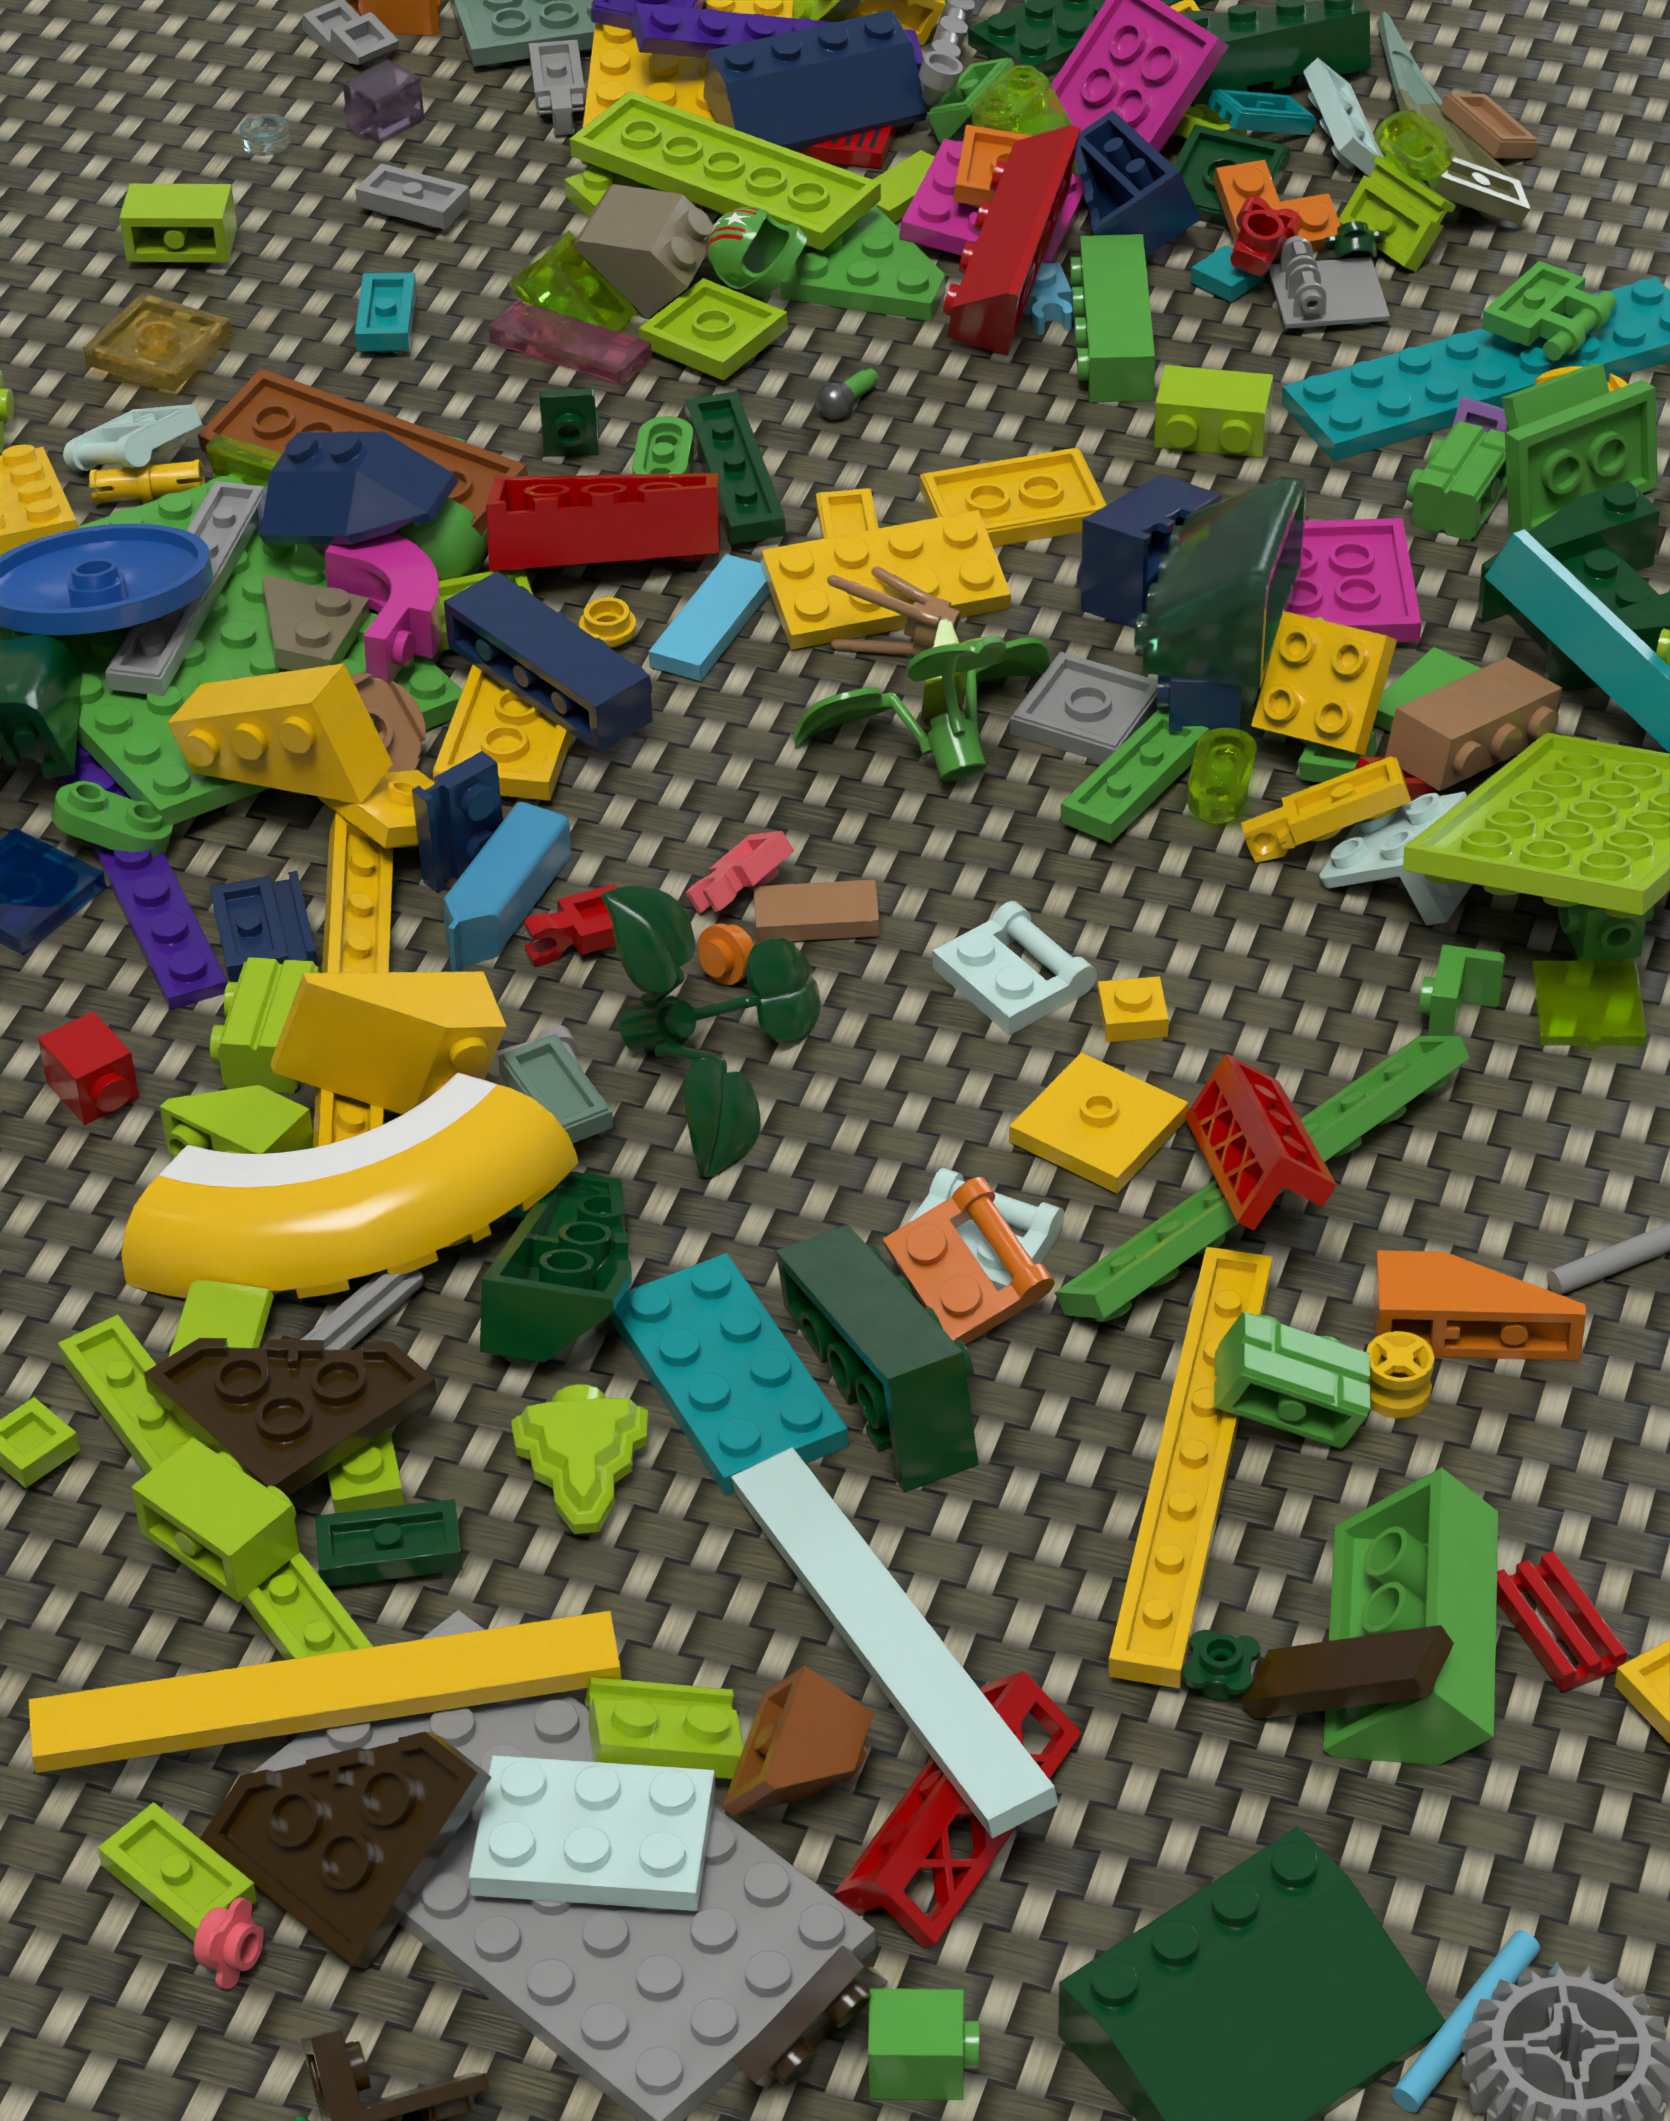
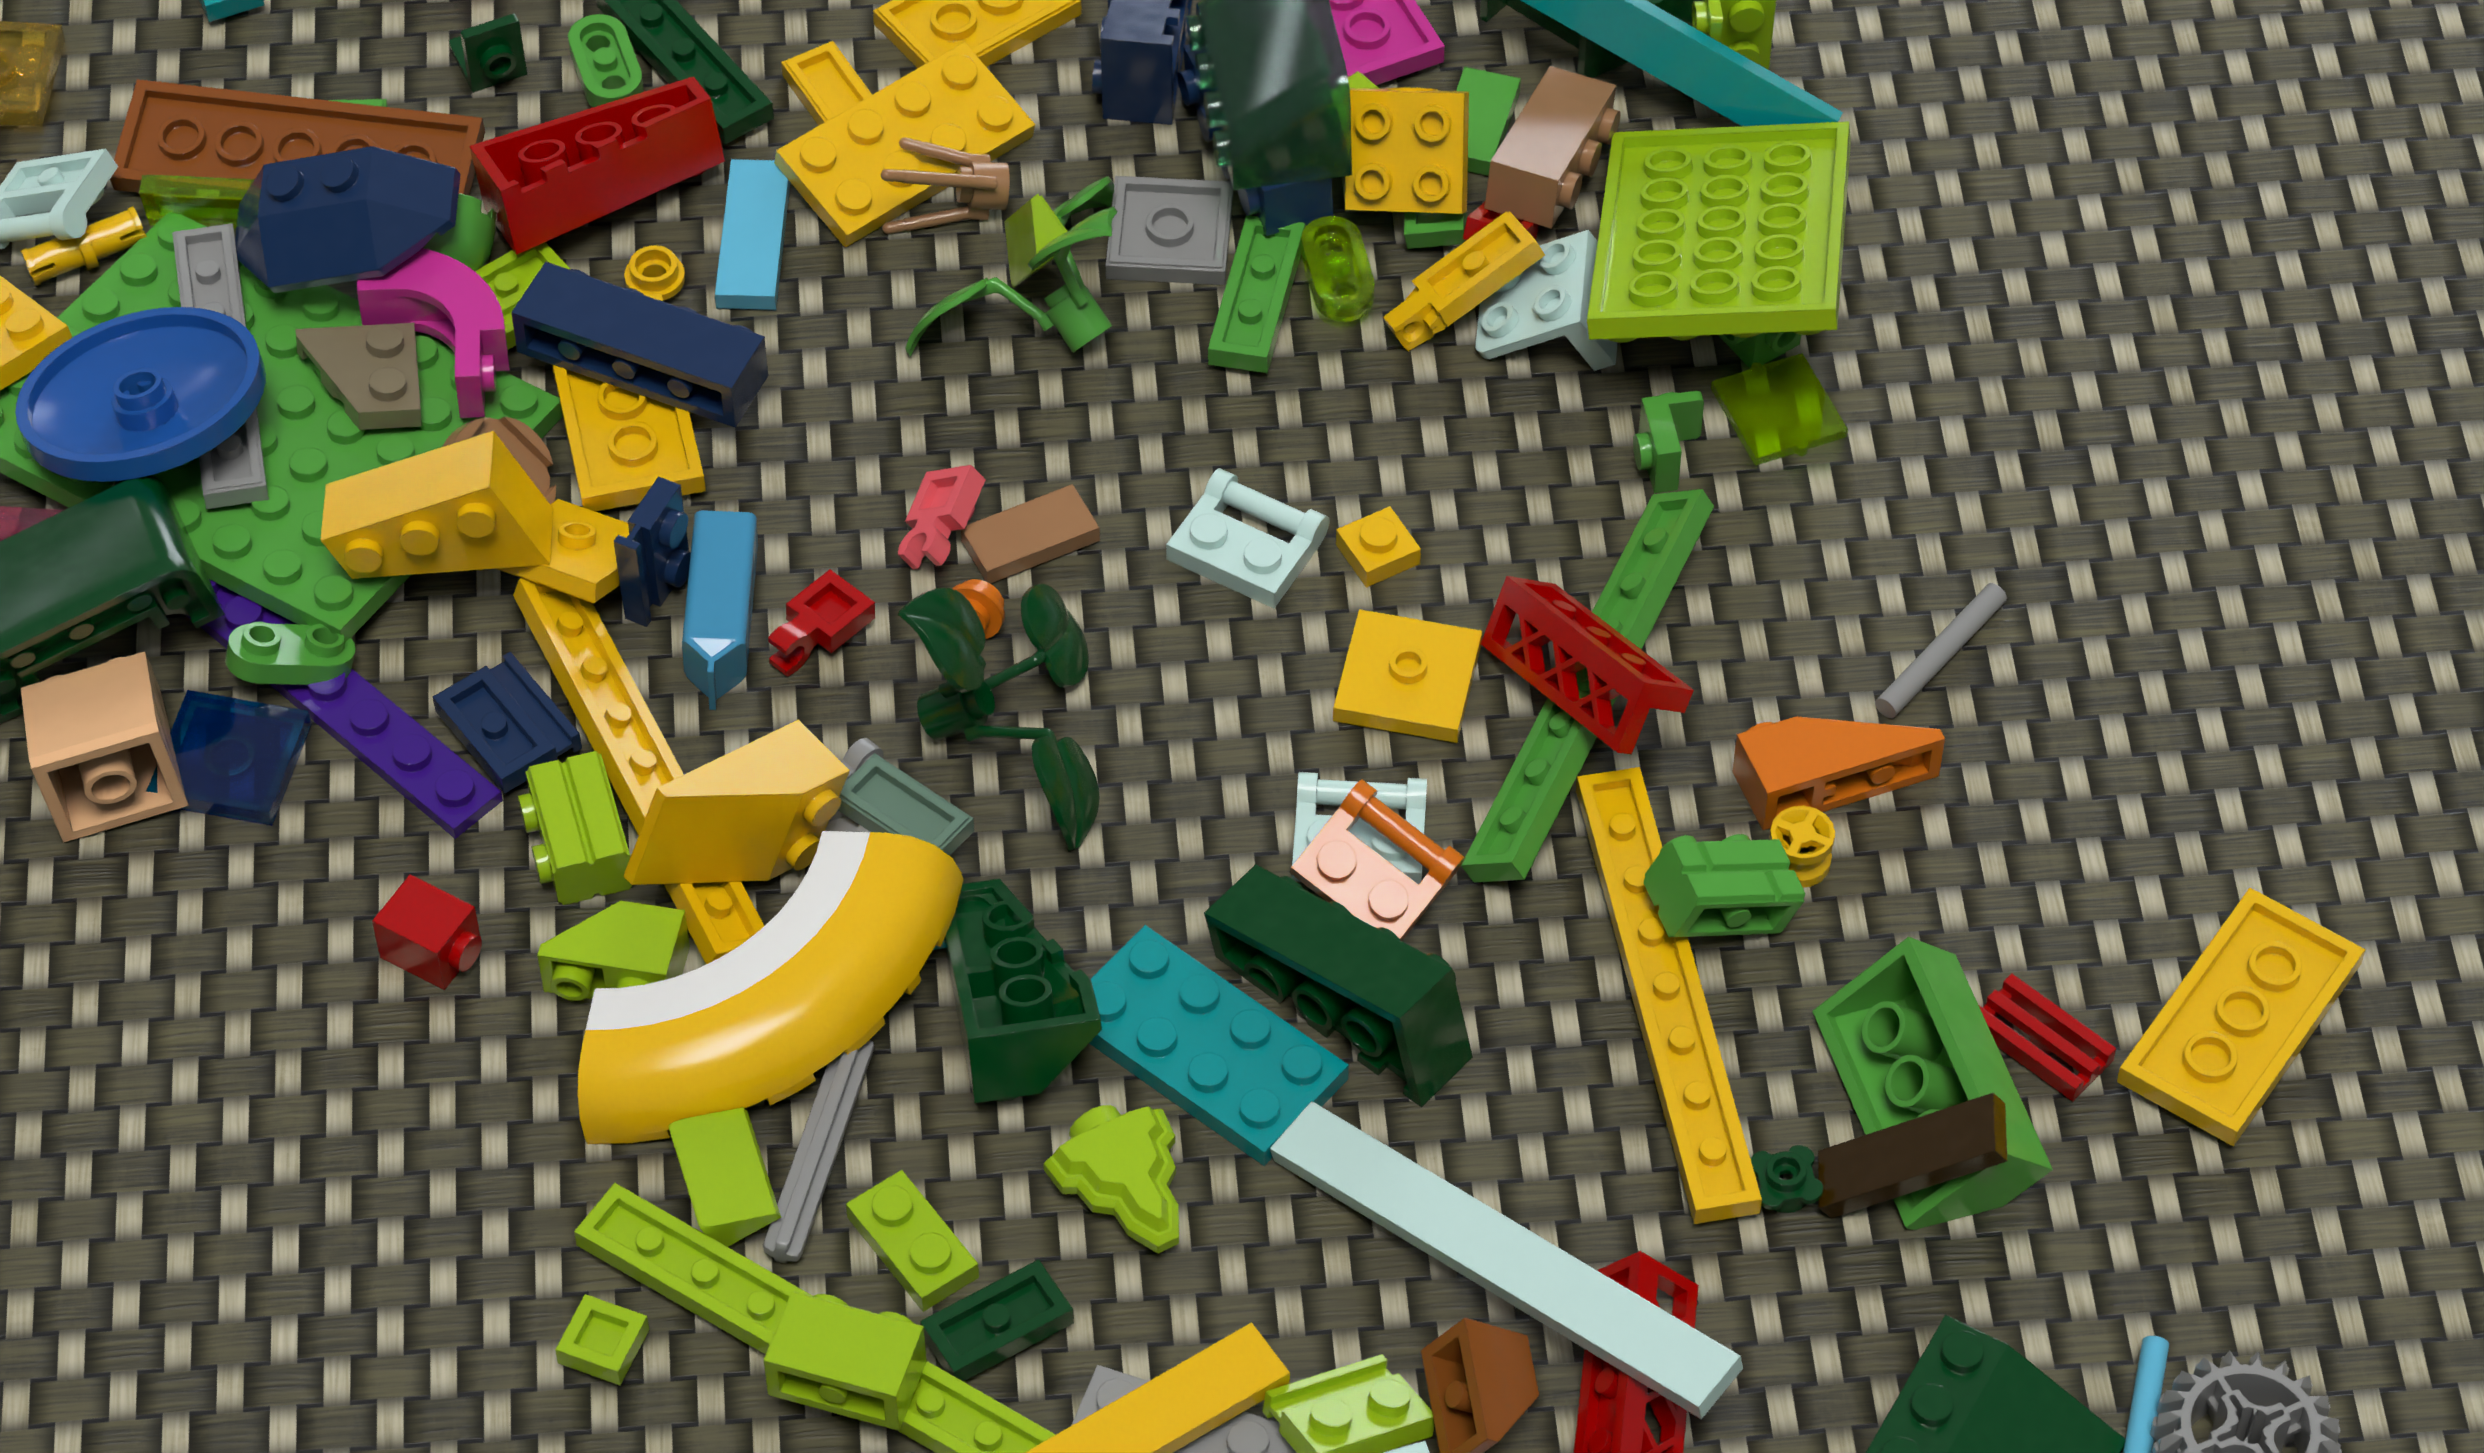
camera: 25 degrees left, 10 degrees up
dark brown plate [144,1338,437,1497] -> none

